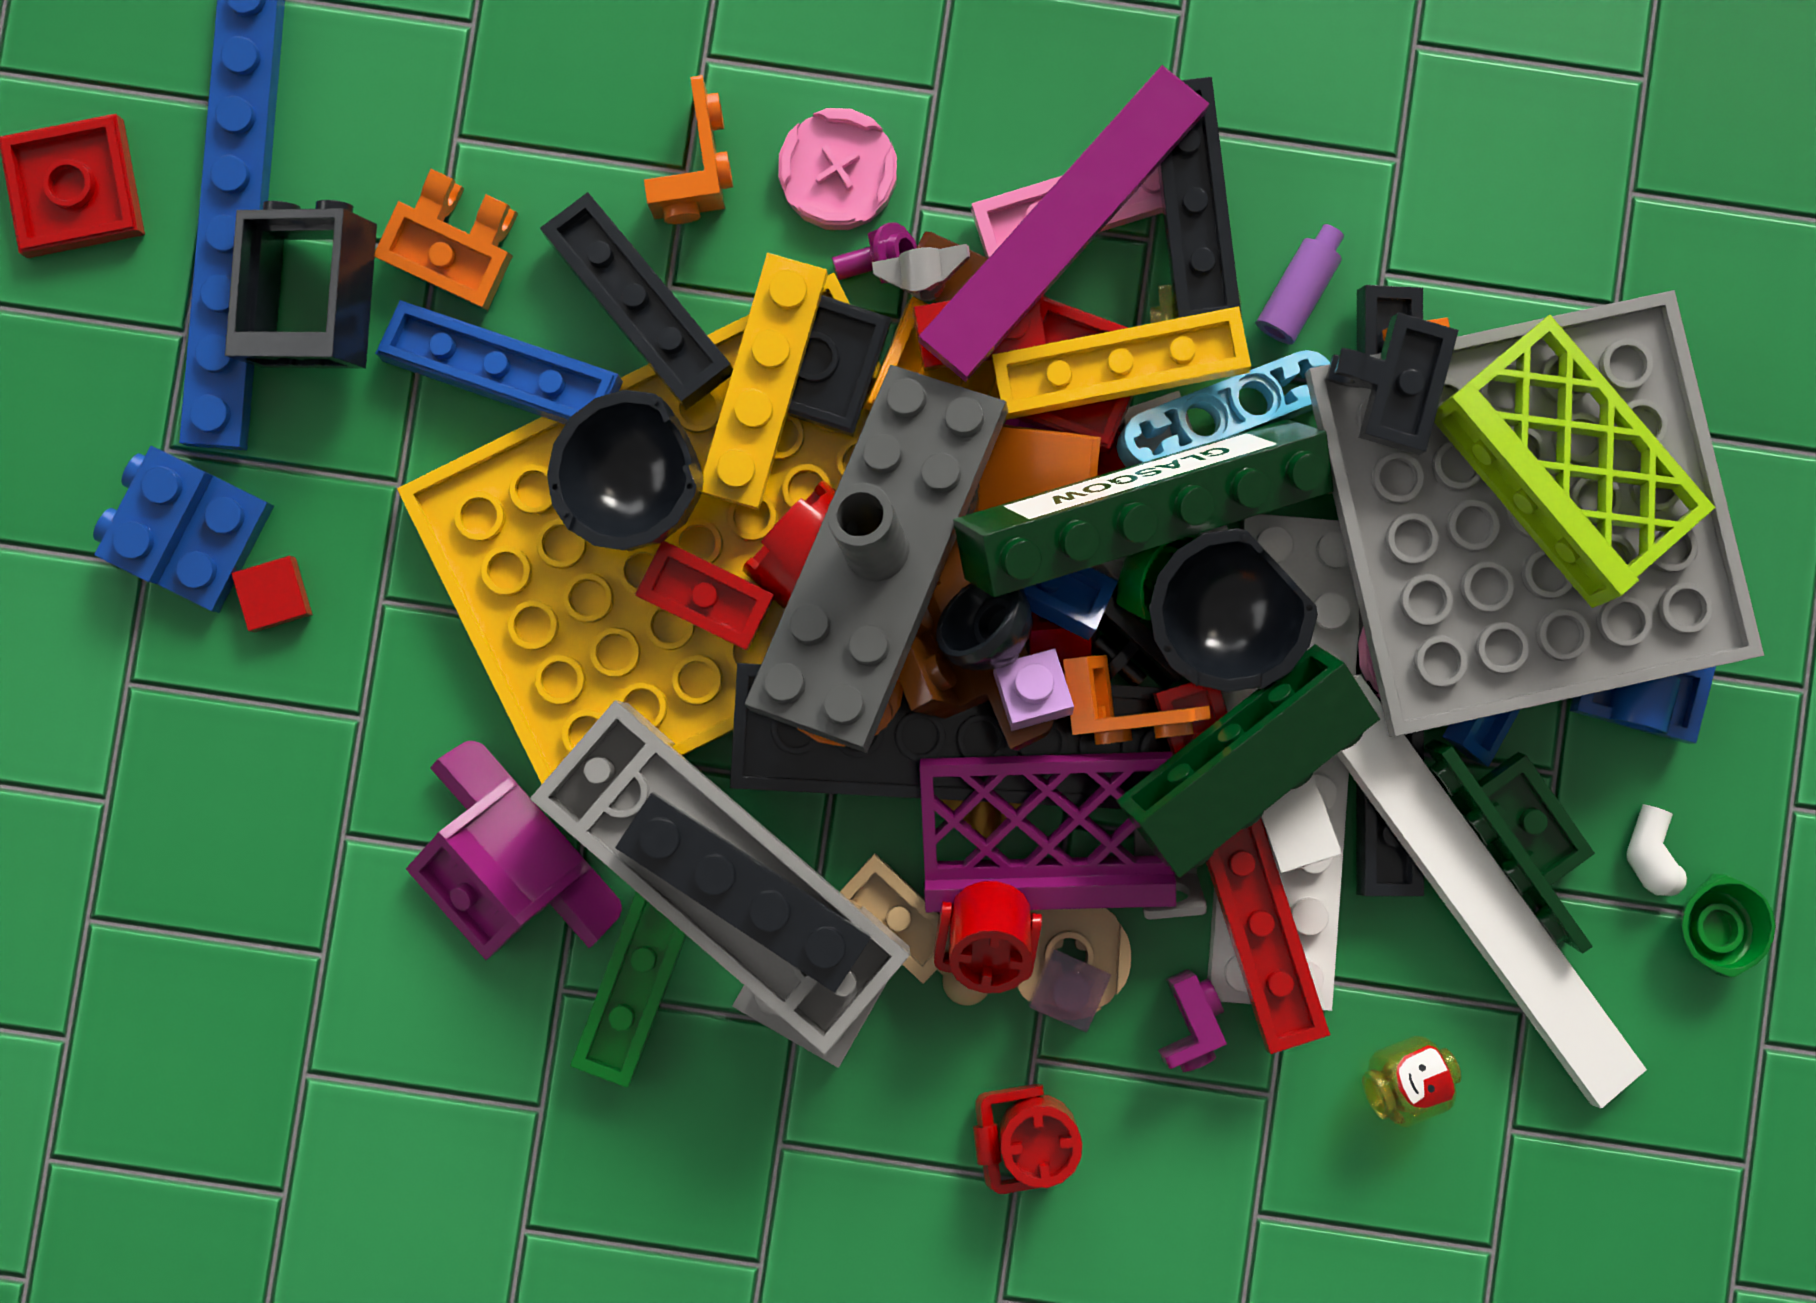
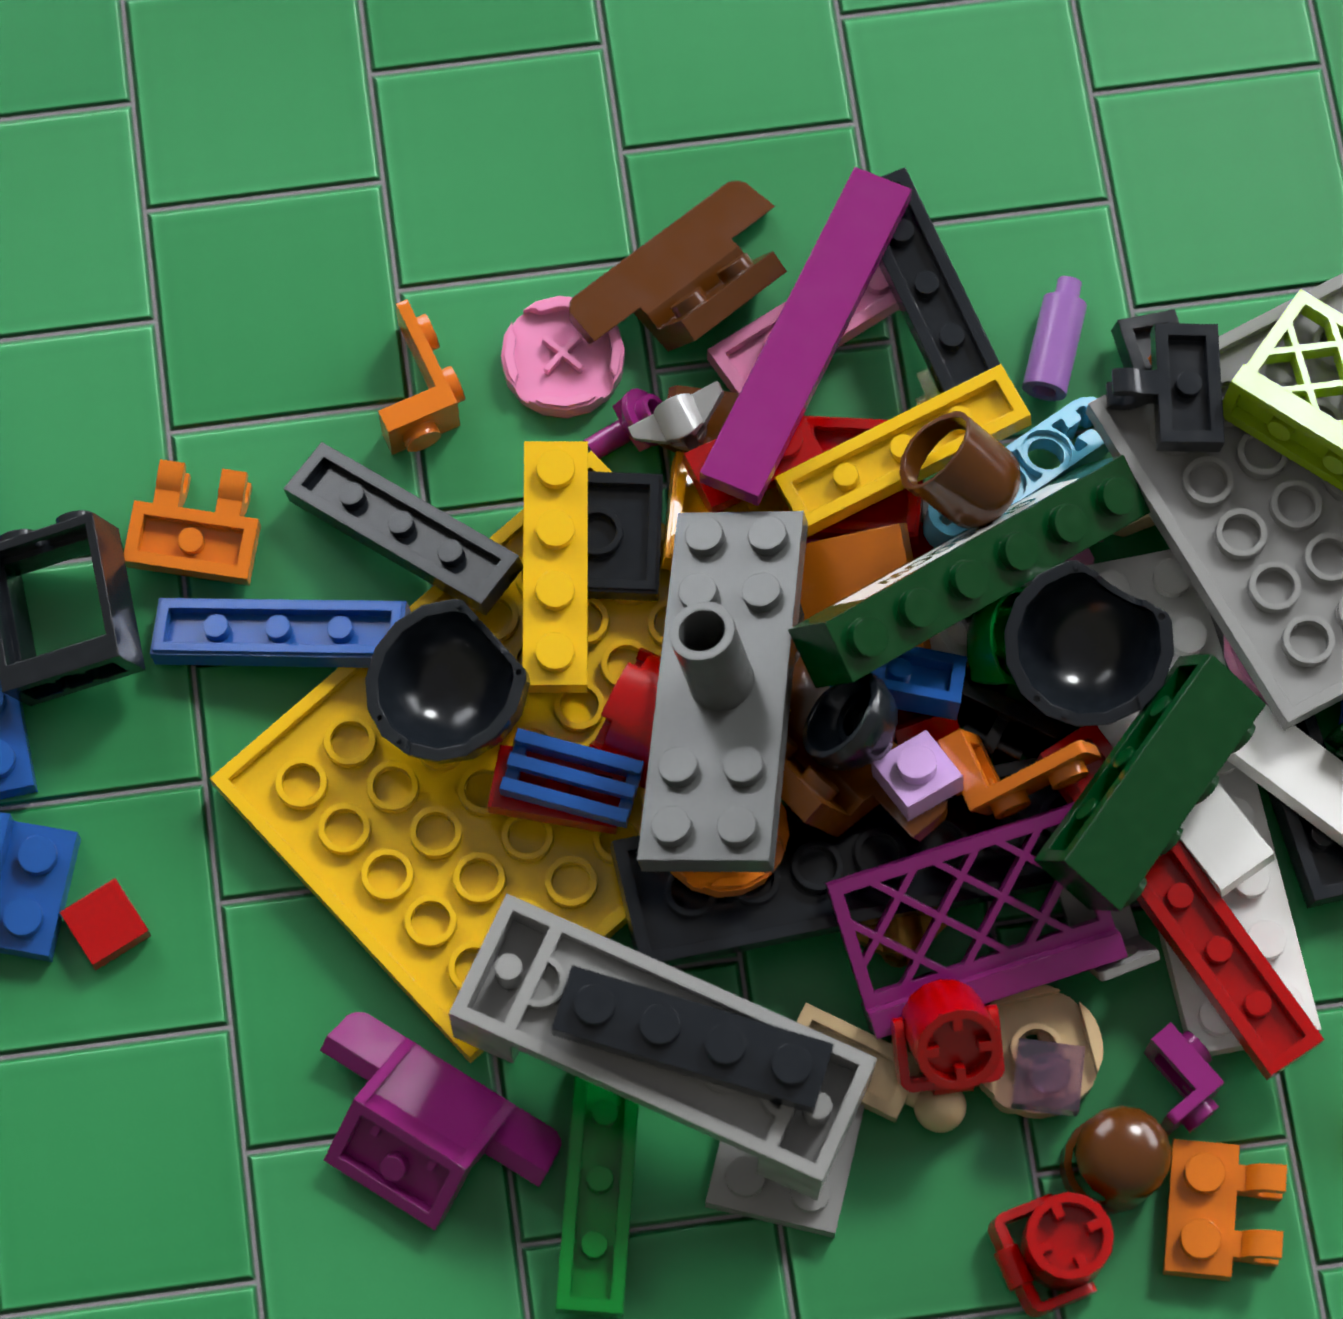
camera: 15 degrees left, 15 degrees down
none -> blue tile [499,728,644,829]
none -> reddish brown plate [569,181,787,352]
none -> reddish brown helmet [899,411,1021,529]
none -> reddish brown helmet [1059,1105,1172,1215]
none -> orange plate [1163,1139,1287,1281]

